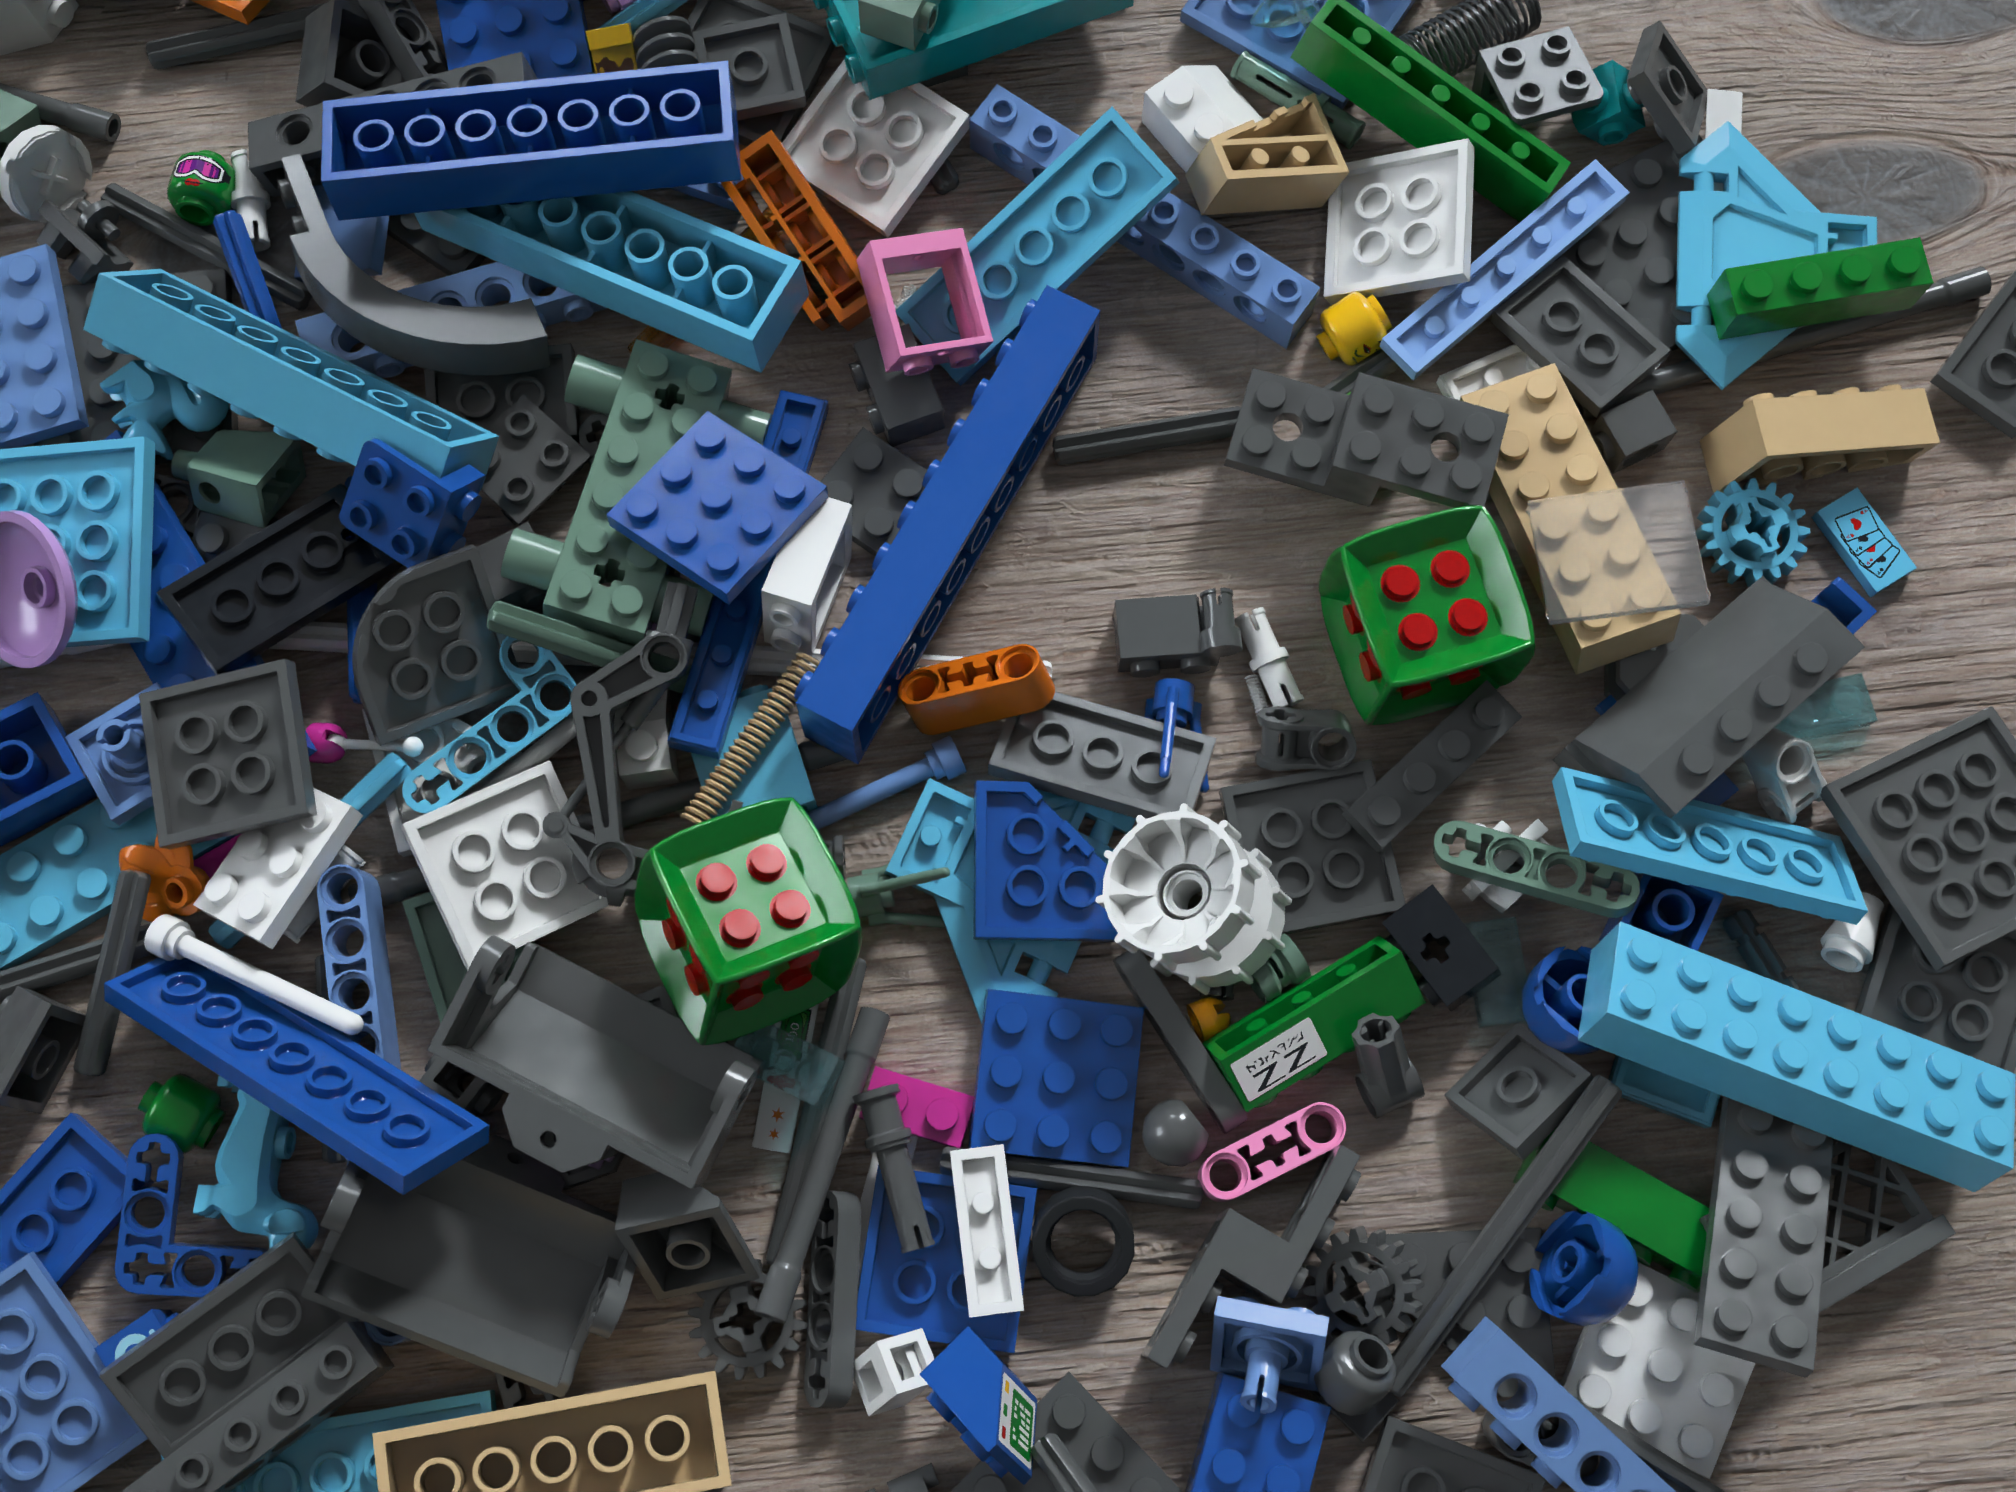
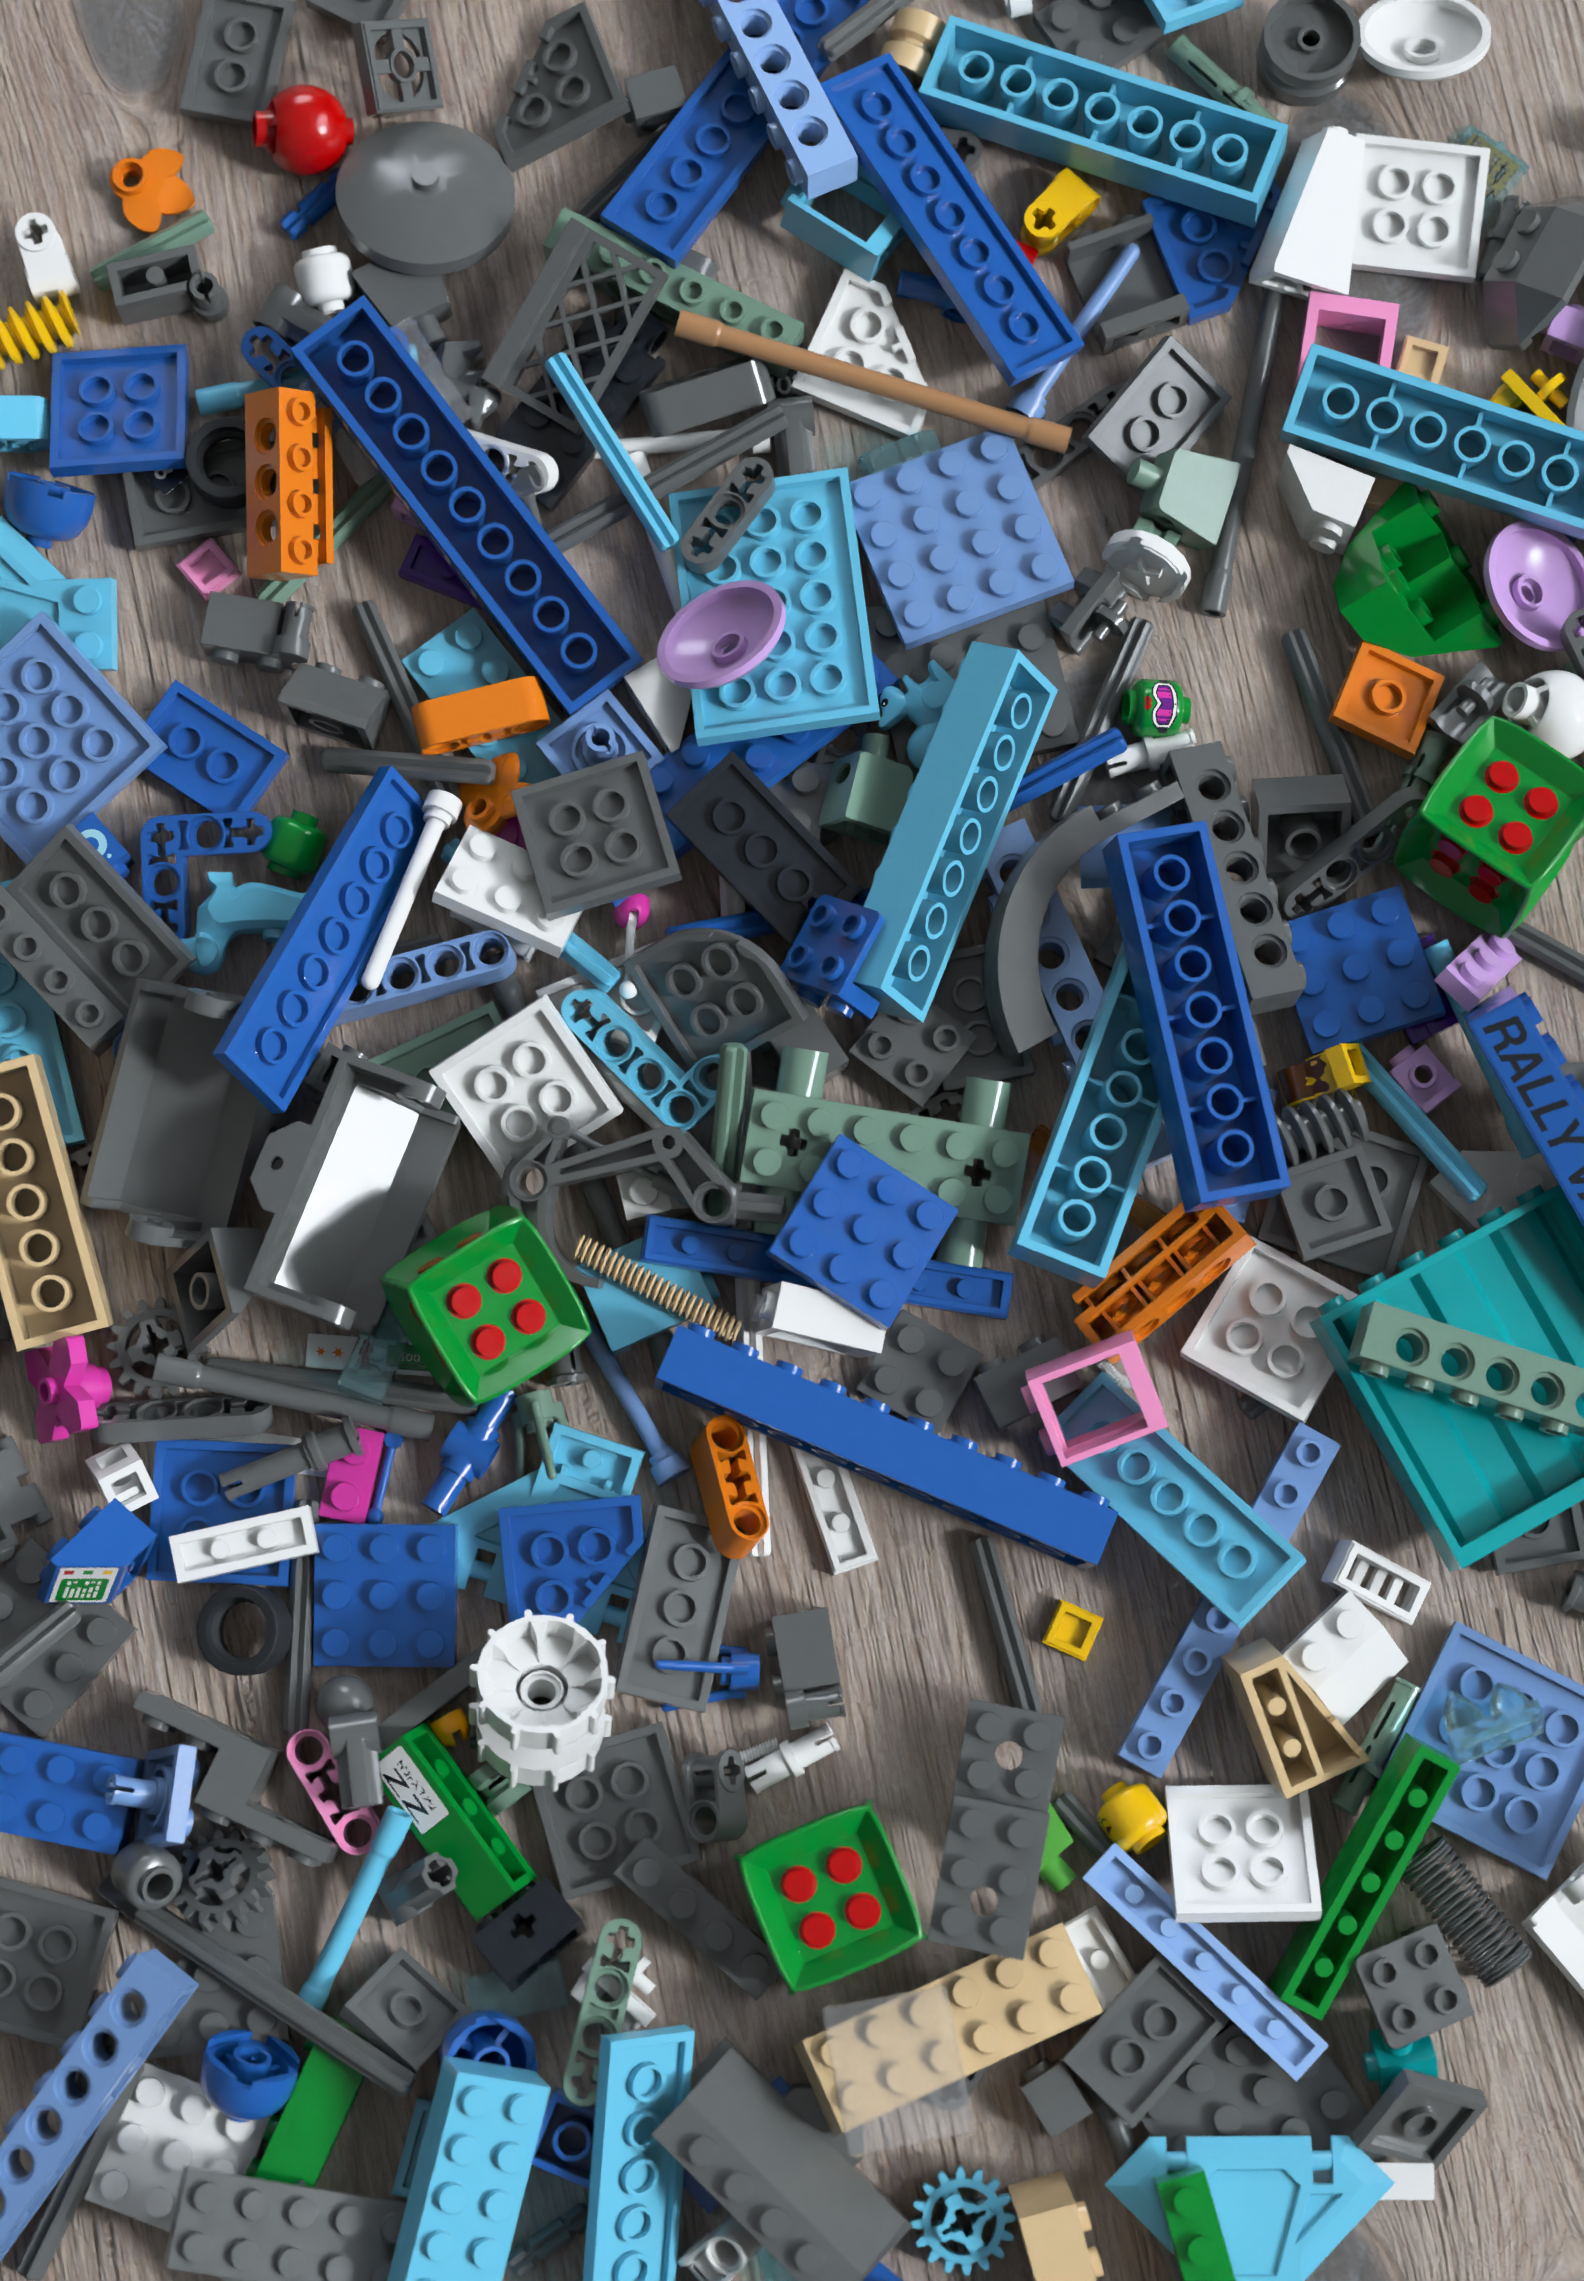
camera: 85 degrees right, 5 degrees up
none -> dark pink plant [24,1335,112,1444]
none -> medium azure piece [298,1806,414,2011]
none -> dark grey piece [329,1710,384,1810]
none -> blue hinge [366,1432,403,1523]
none -> orange beam [410,676,550,755]
none -> blue pin [421,1391,518,1518]
none -> white slope [624,657,693,753]
none -> white tile [790,1446,879,1576]
none -> yellow tile [1041,1599,1104,1662]
none -> white slope [1321,1540,1431,1625]

